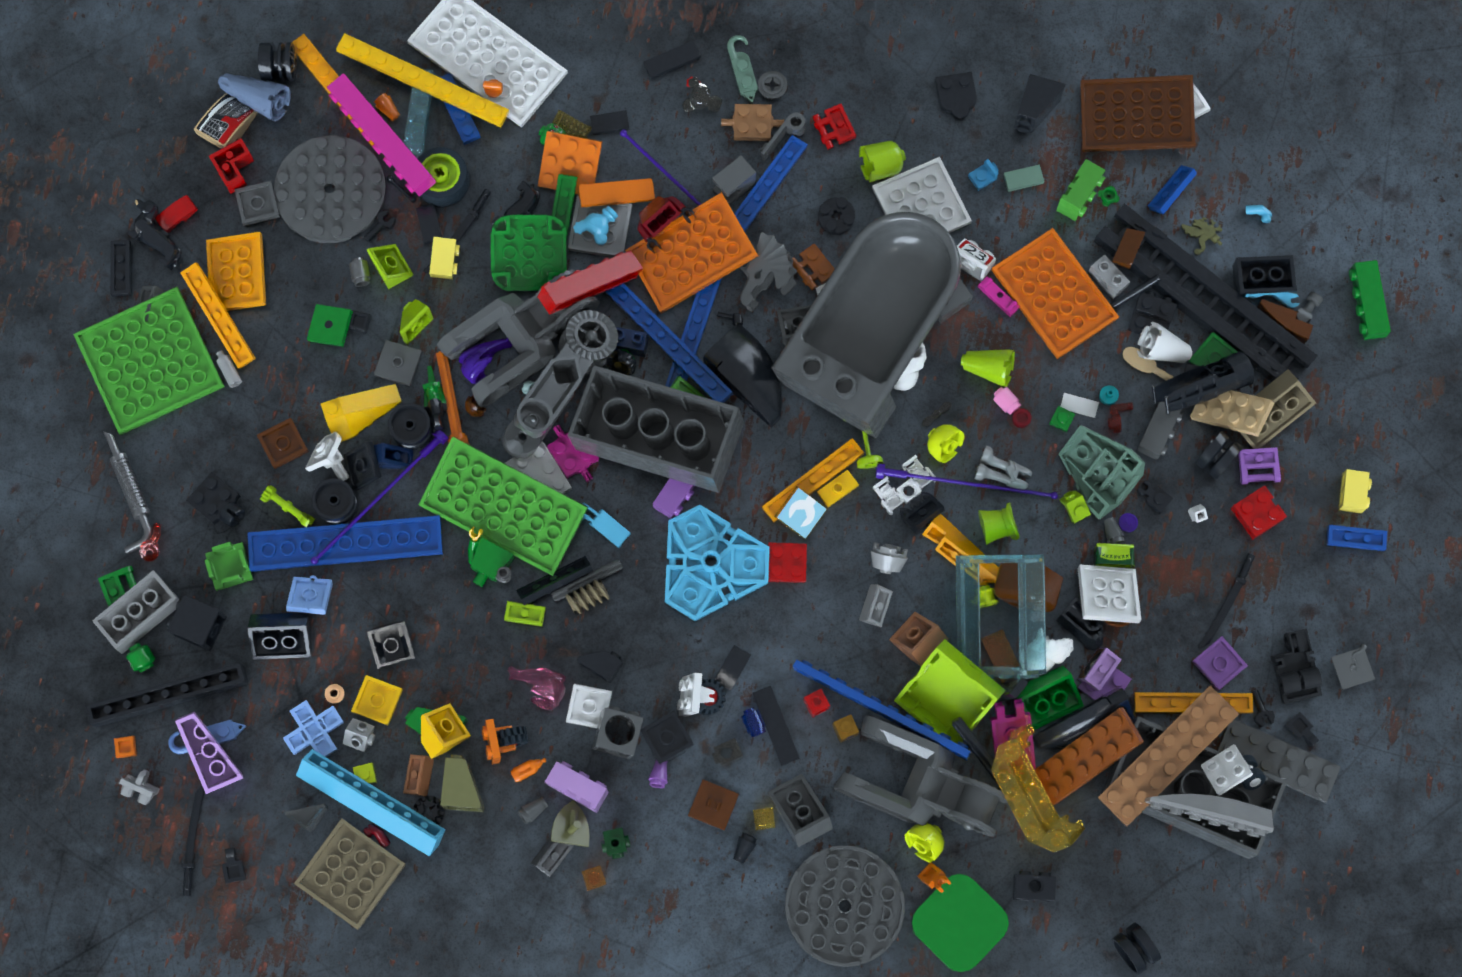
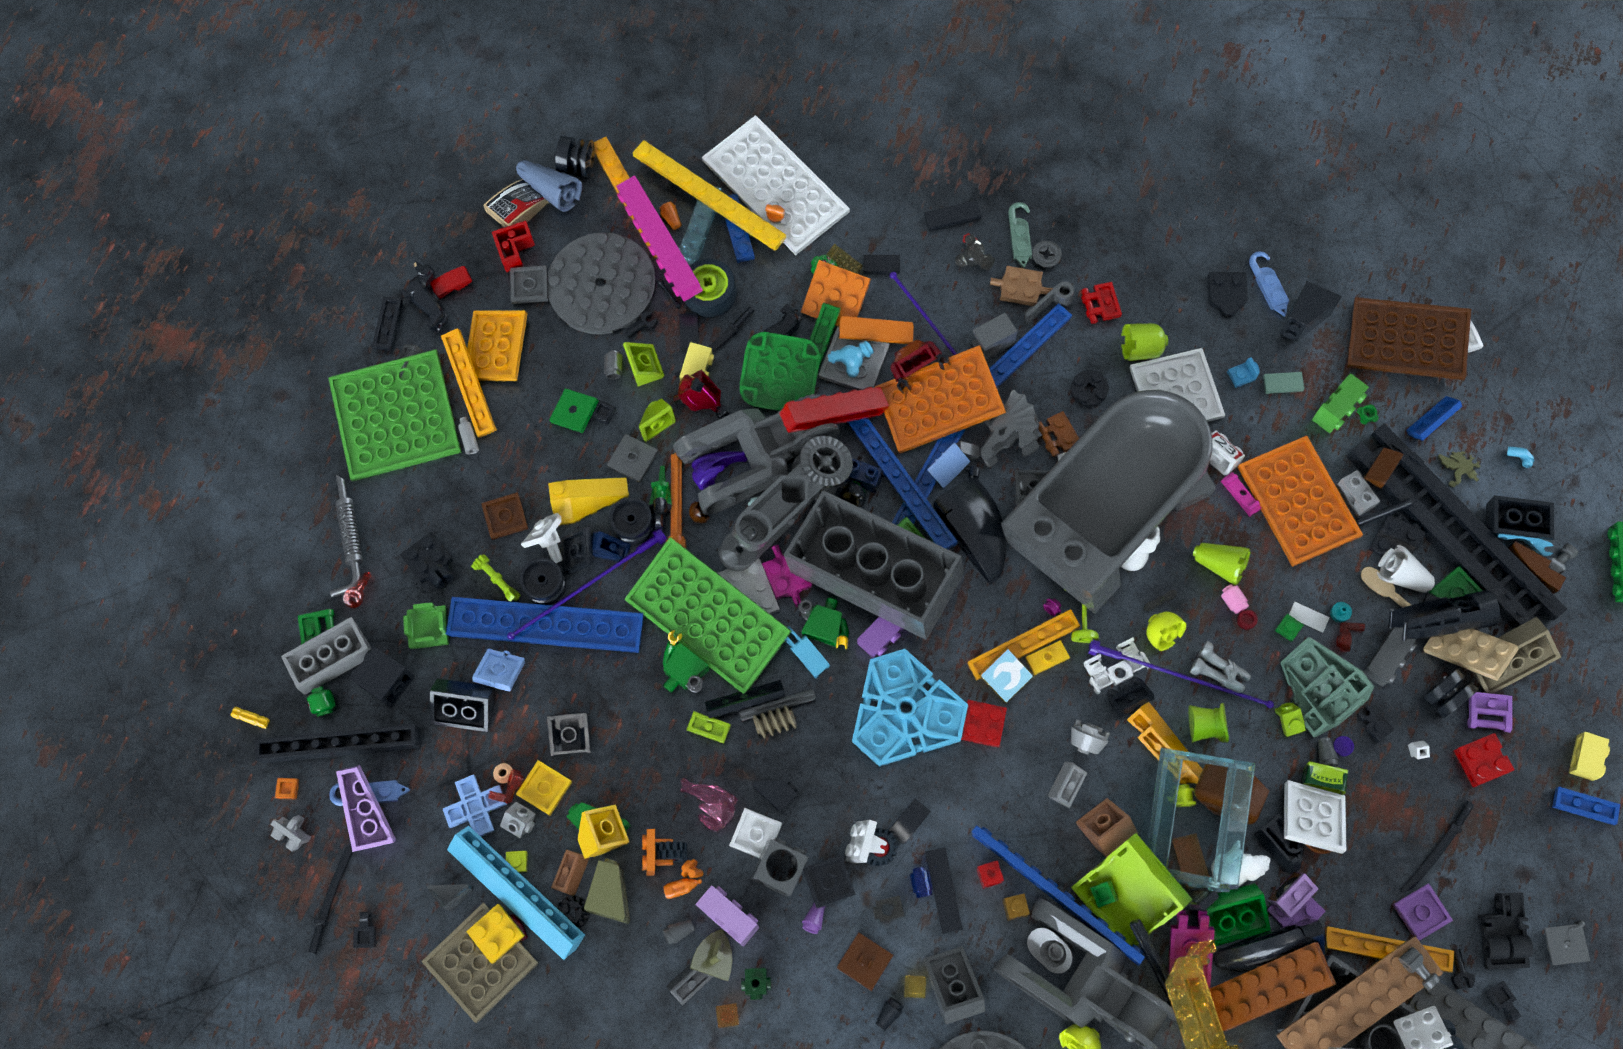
camera: 15 degrees right, 5 degrees down
none -> yellow axle [231,707,270,729]
none -> yellow plate [466,904,525,964]
none -> clear red plate [488,769,524,803]
none -> dark red torso [673,369,730,419]
none -> orange plate [681,859,704,878]
none -> green torso [798,598,849,649]
none -> light blue piece [927,443,970,488]
none -> dark grey piece [956,441,980,460]
none -> light grey piece [1027,928,1073,973]
none -> magenta plate [1043,598,1061,616]
none -> green plate [1090,880,1119,908]
none -> medium blue plate [1249,251,1289,317]
none -> dark grey leg [1399,947,1441,990]

